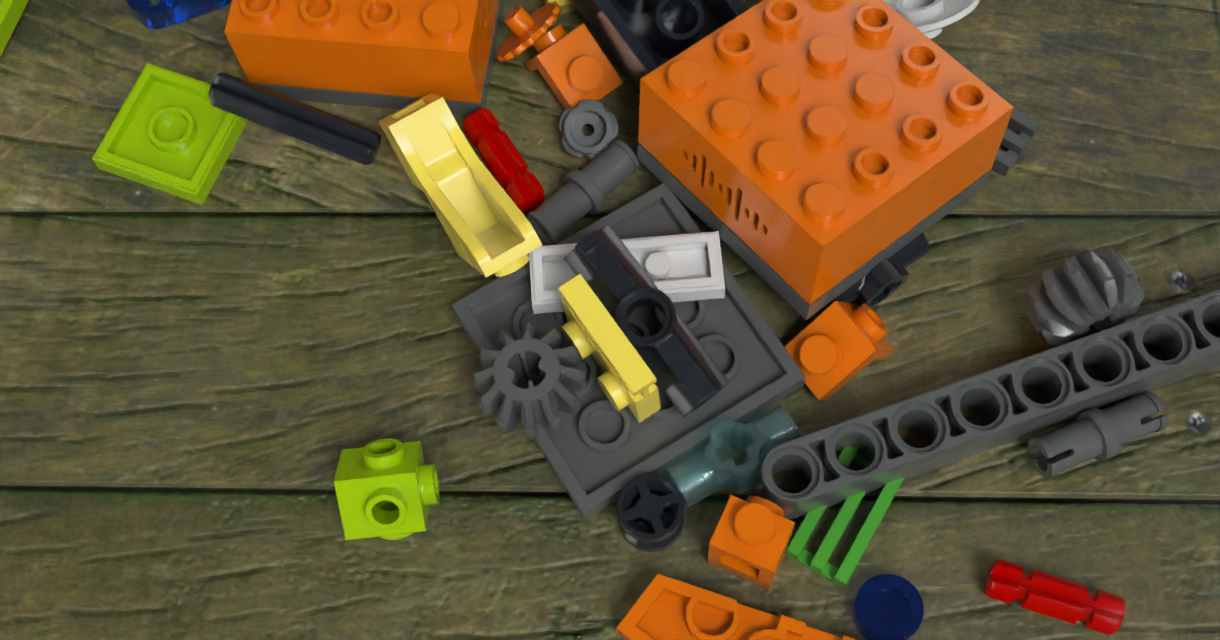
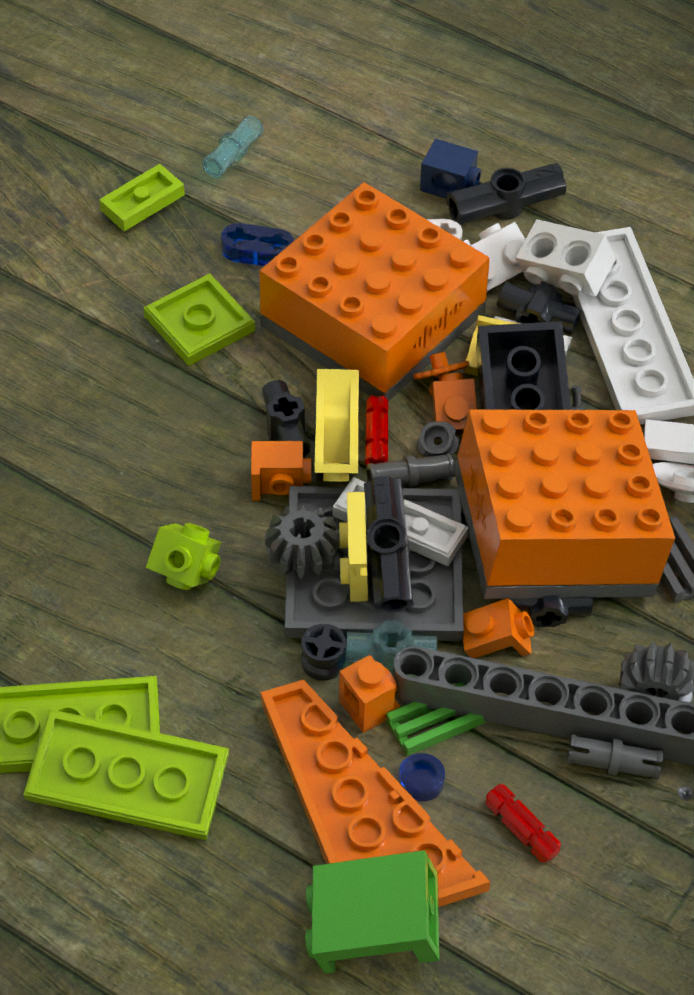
camera: 25 degrees right, 15 degrees down
black axle [208,73,381,165] -> none
none -> orange brick [251,441,311,501]
none -> black axle [262,380,310,458]

